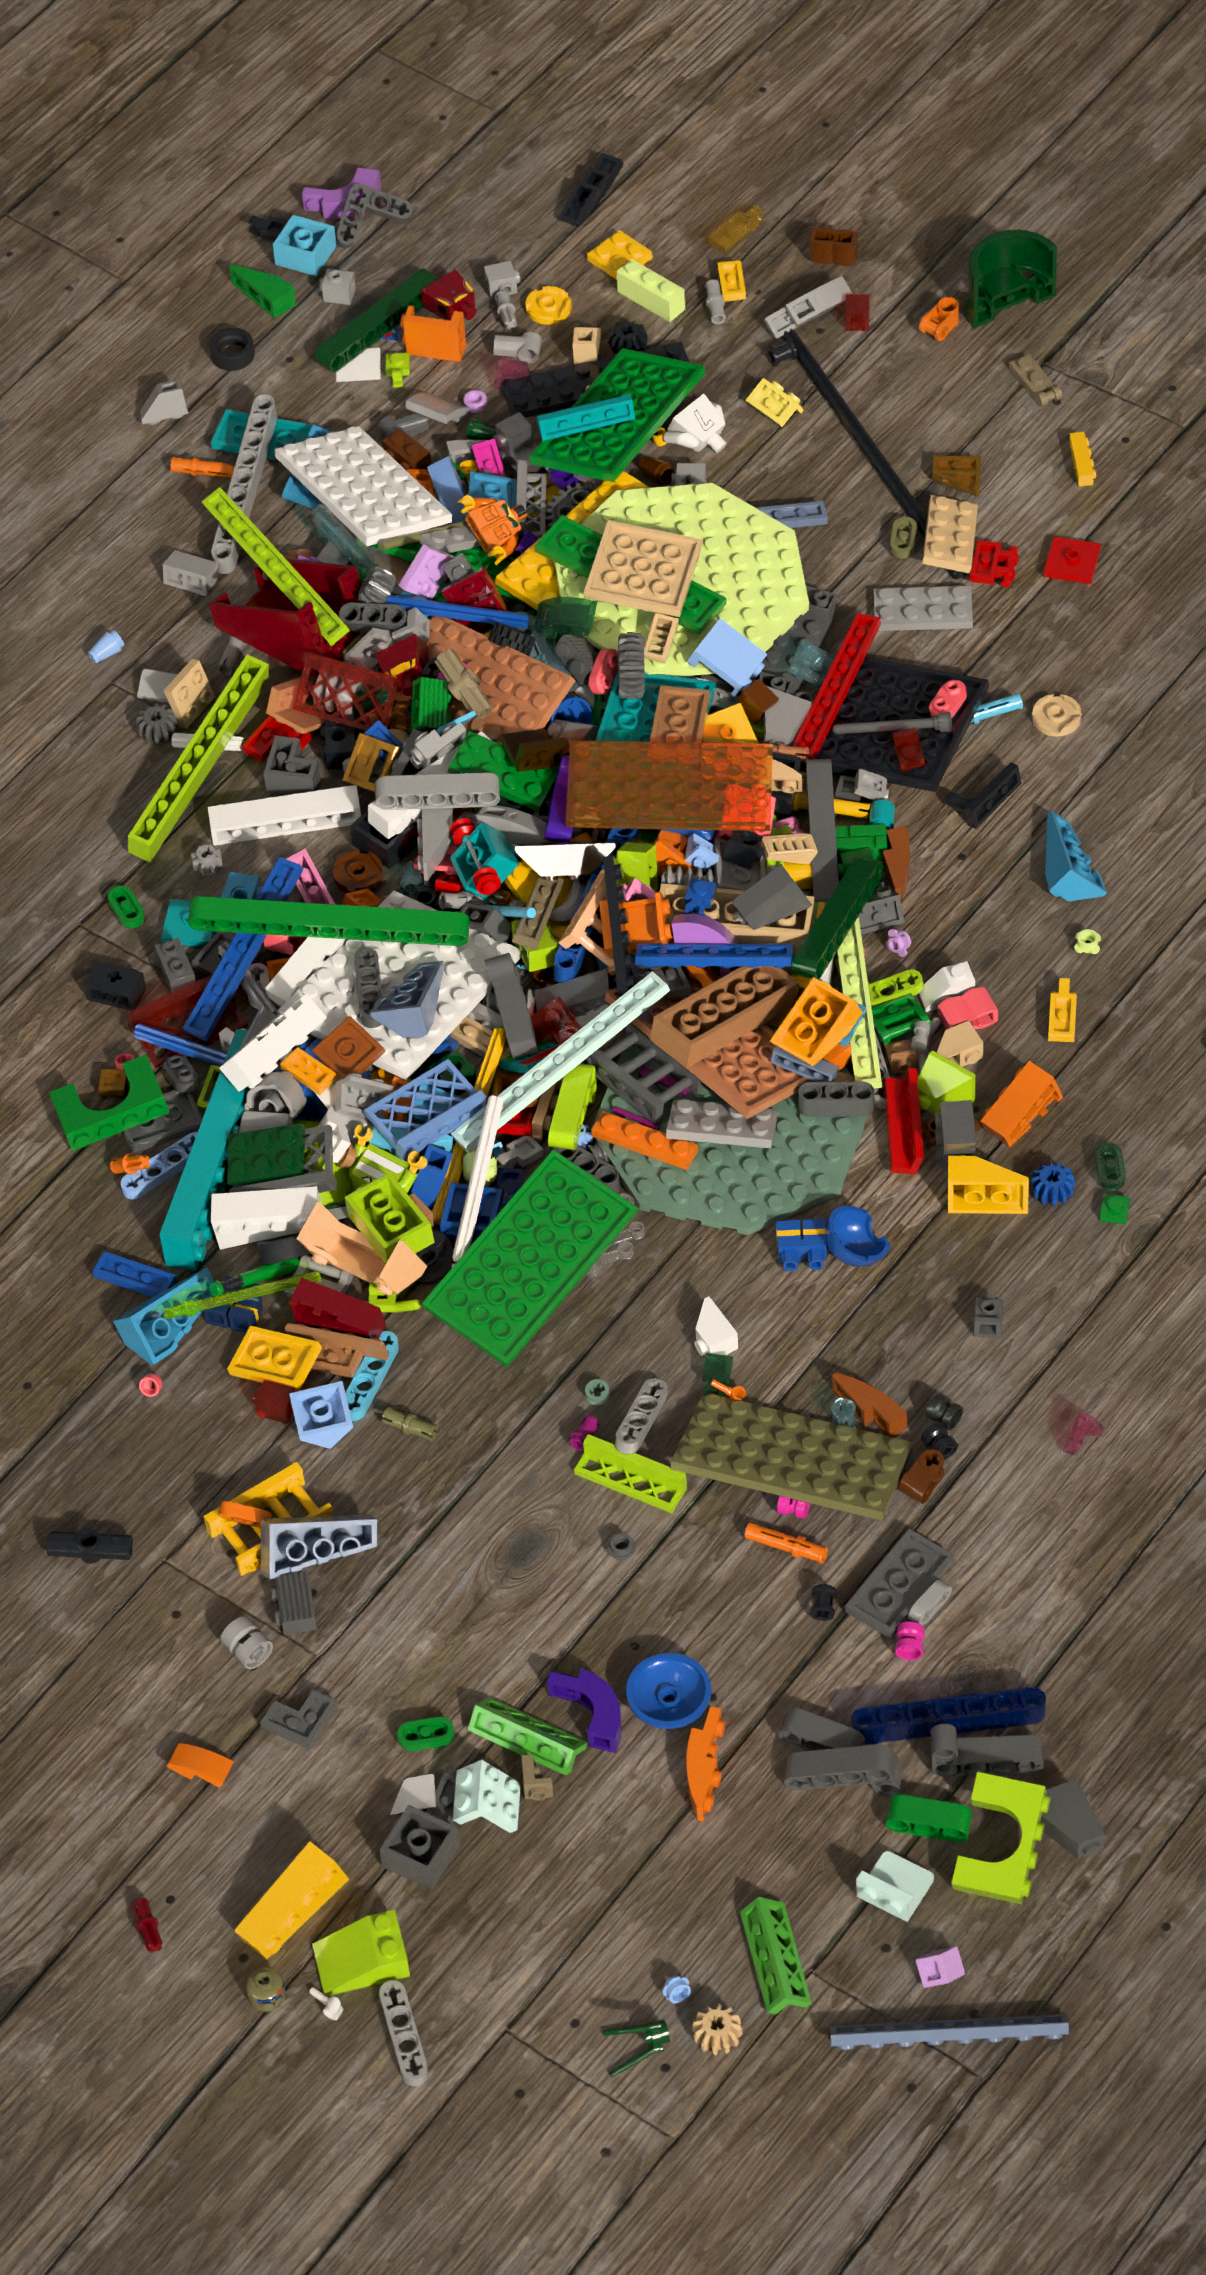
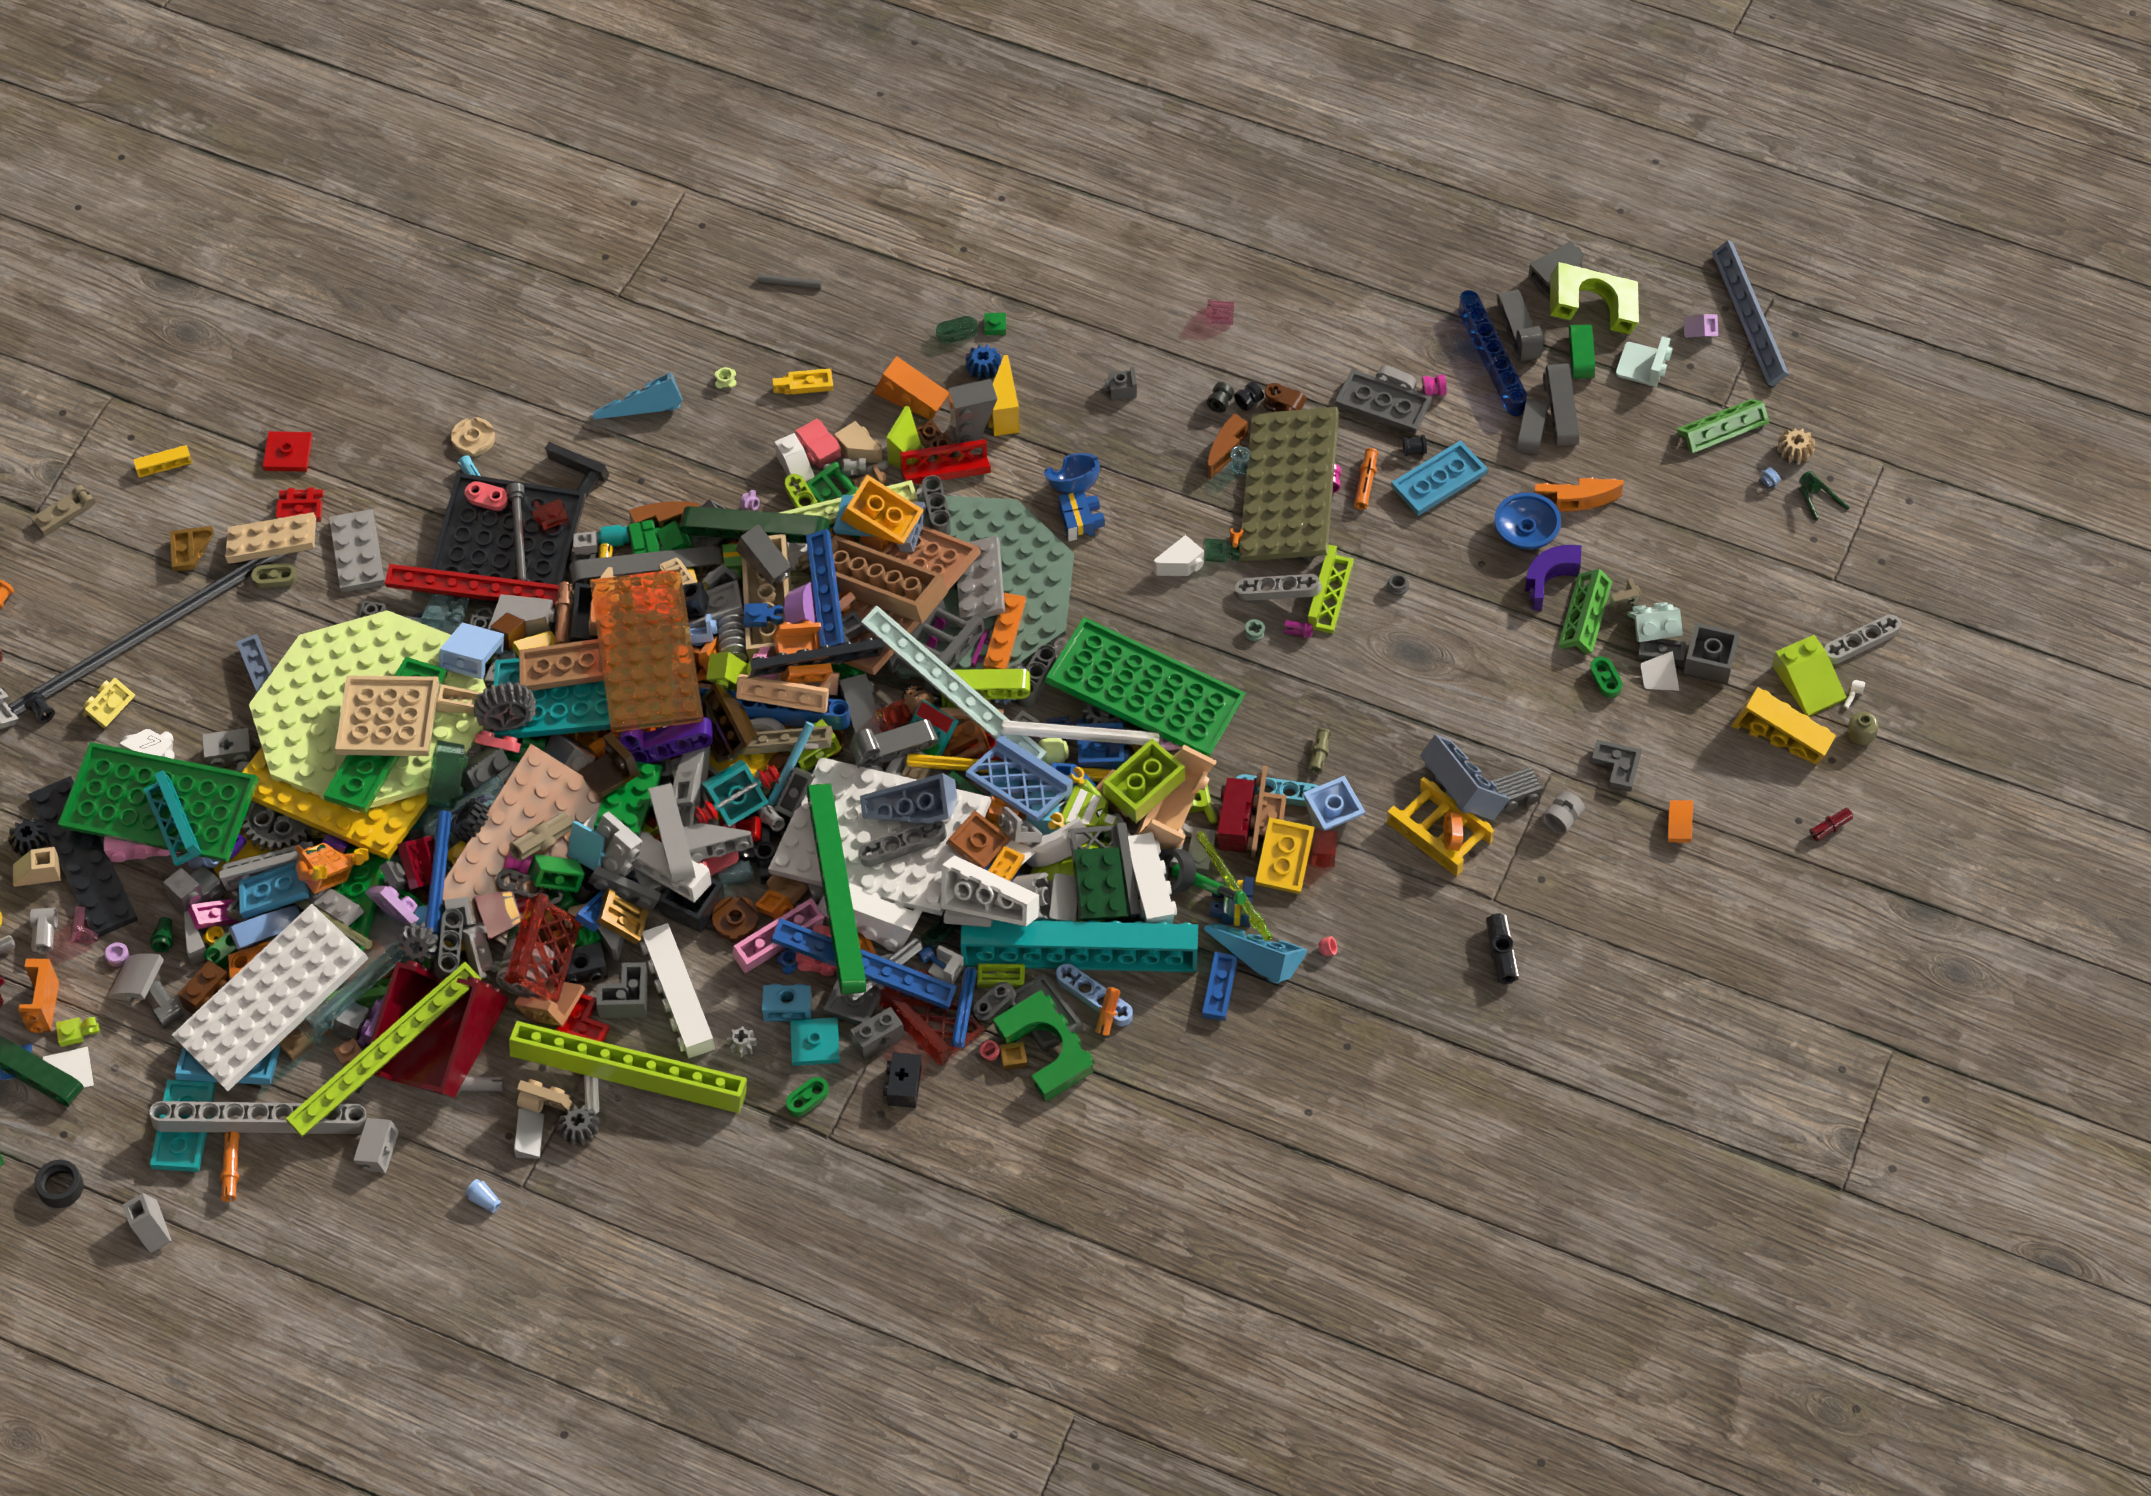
camera: 105 degrees left, 5 degrees up
none -> dark azure plate [1391,440,1488,516]

